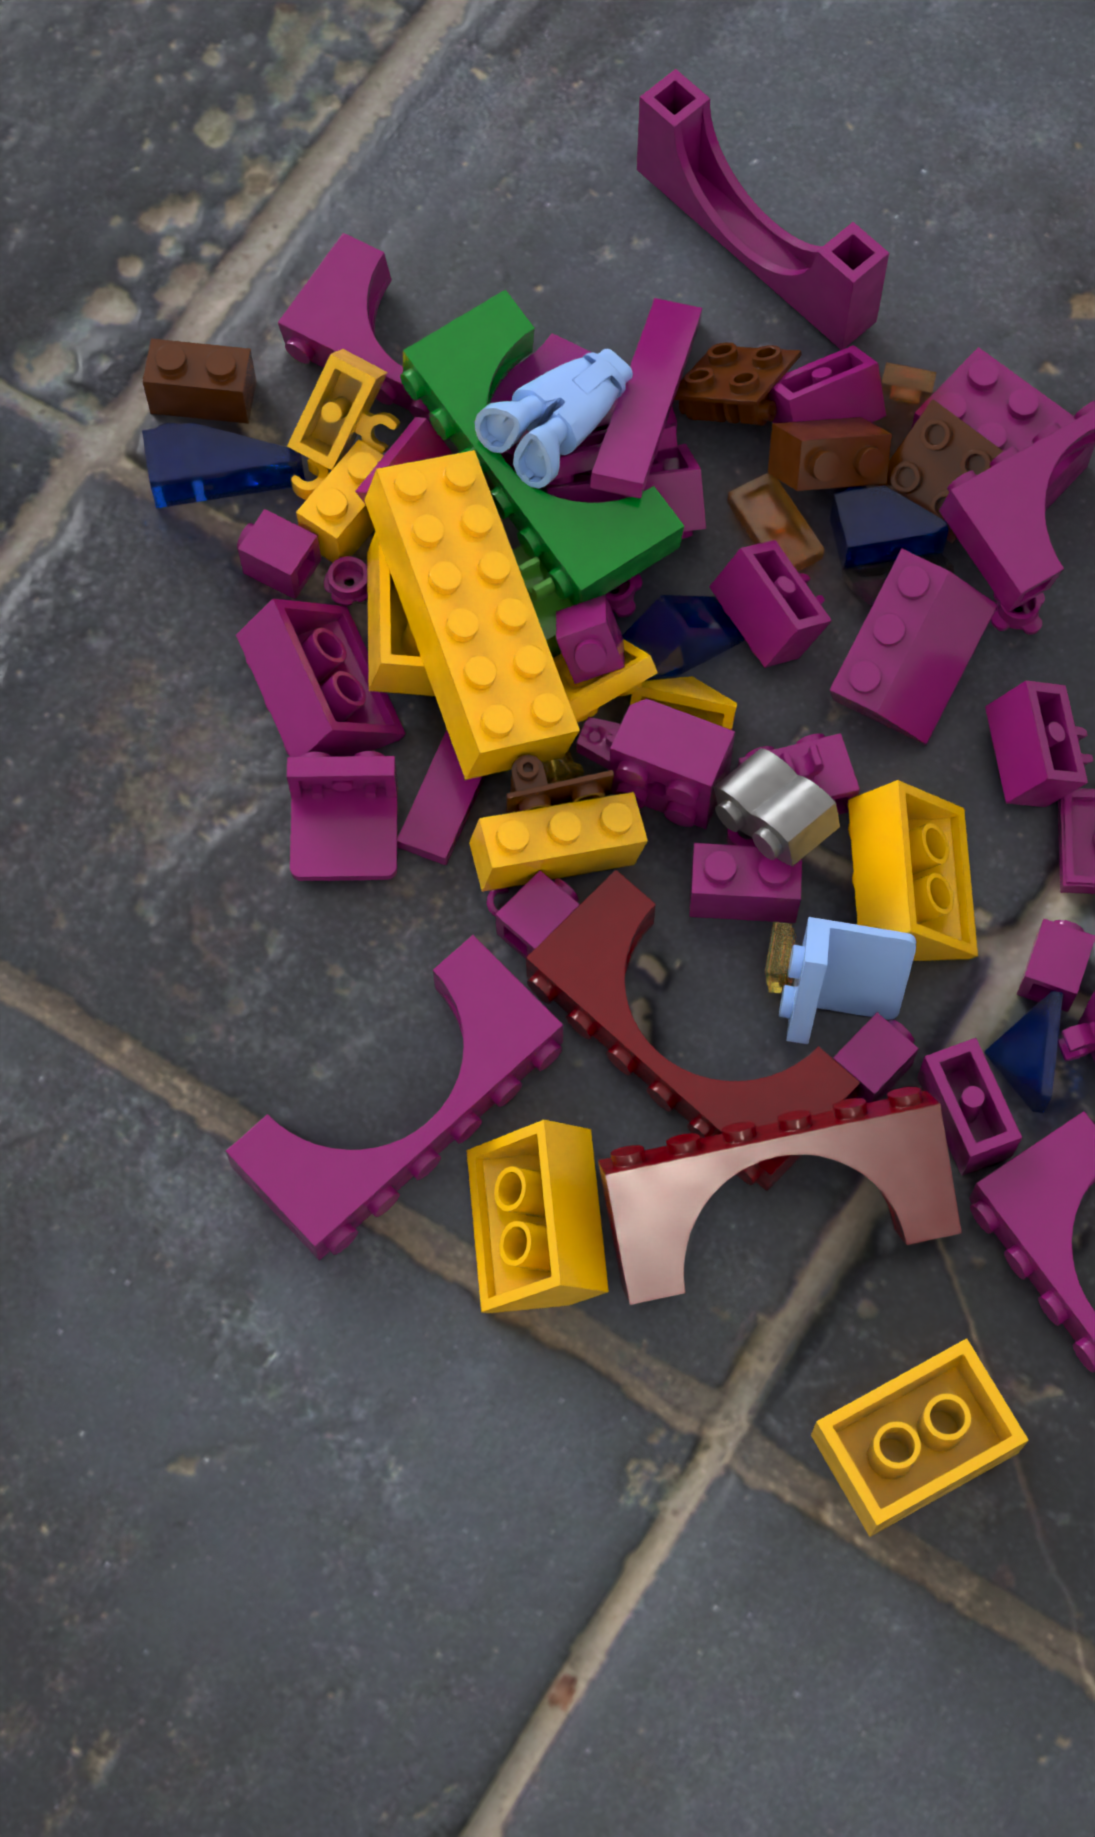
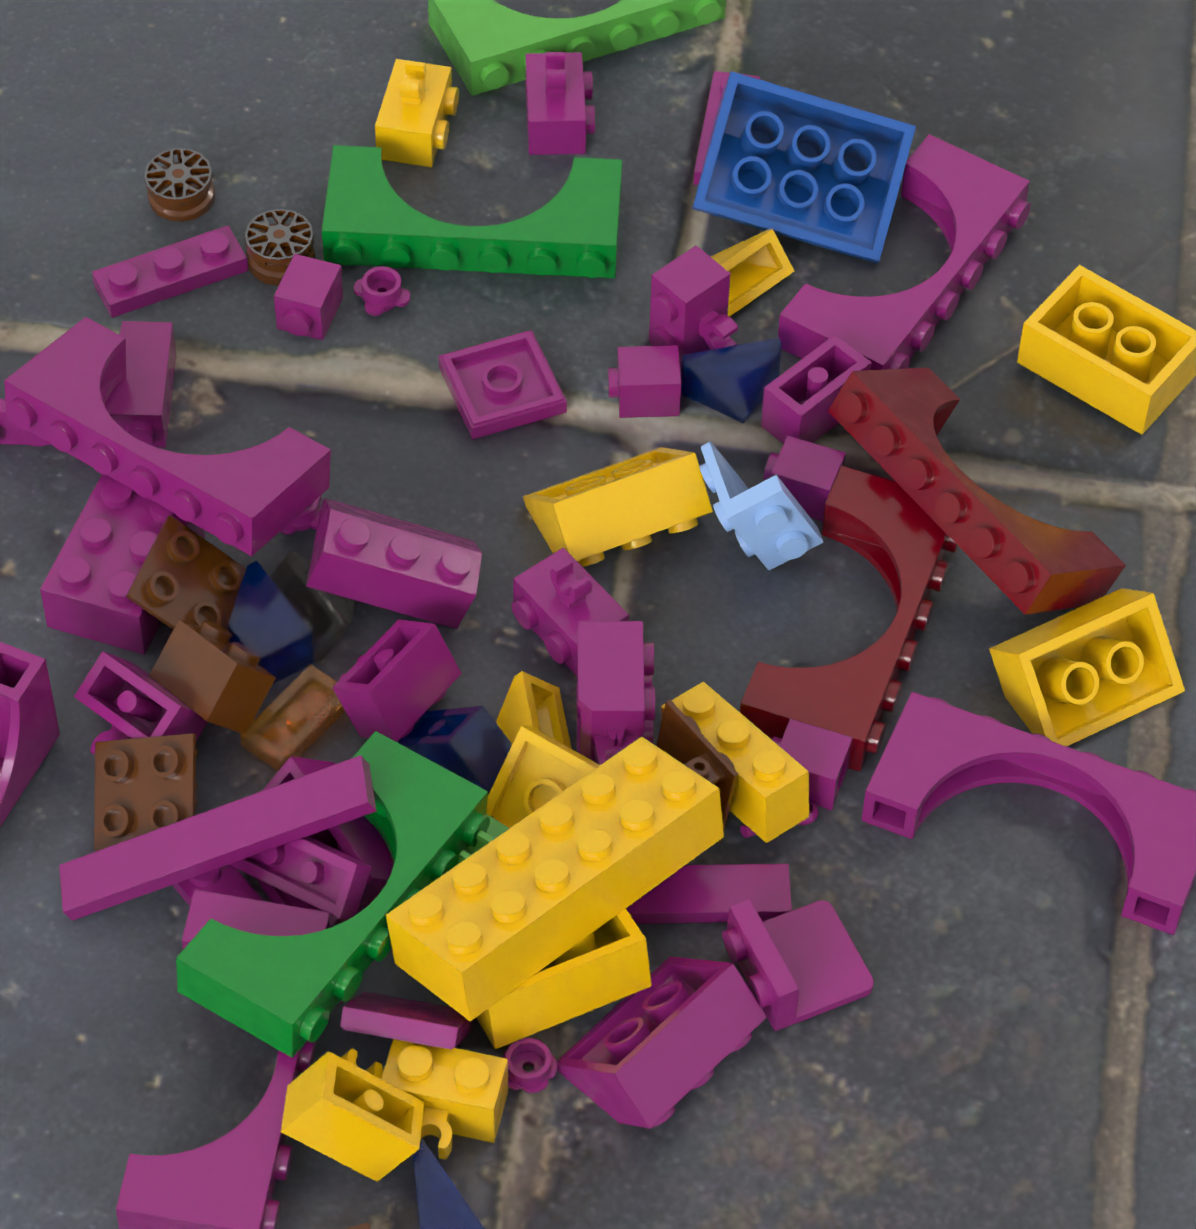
camera: 115 degrees left, 15 degrees down
magenta brick [237,509,321,599] -> none
light blue piece [475,349,633,488] -> none
magenta brick [556,595,625,684] -> none
magenta brick [689,829,802,923] -> none
flat silver brick [714,748,840,866] -> none
clear yellow tile [765,922,798,994] -> none
clear orange plate [882,362,937,405] -> none
magenta brick [985,680,1093,807] -> none

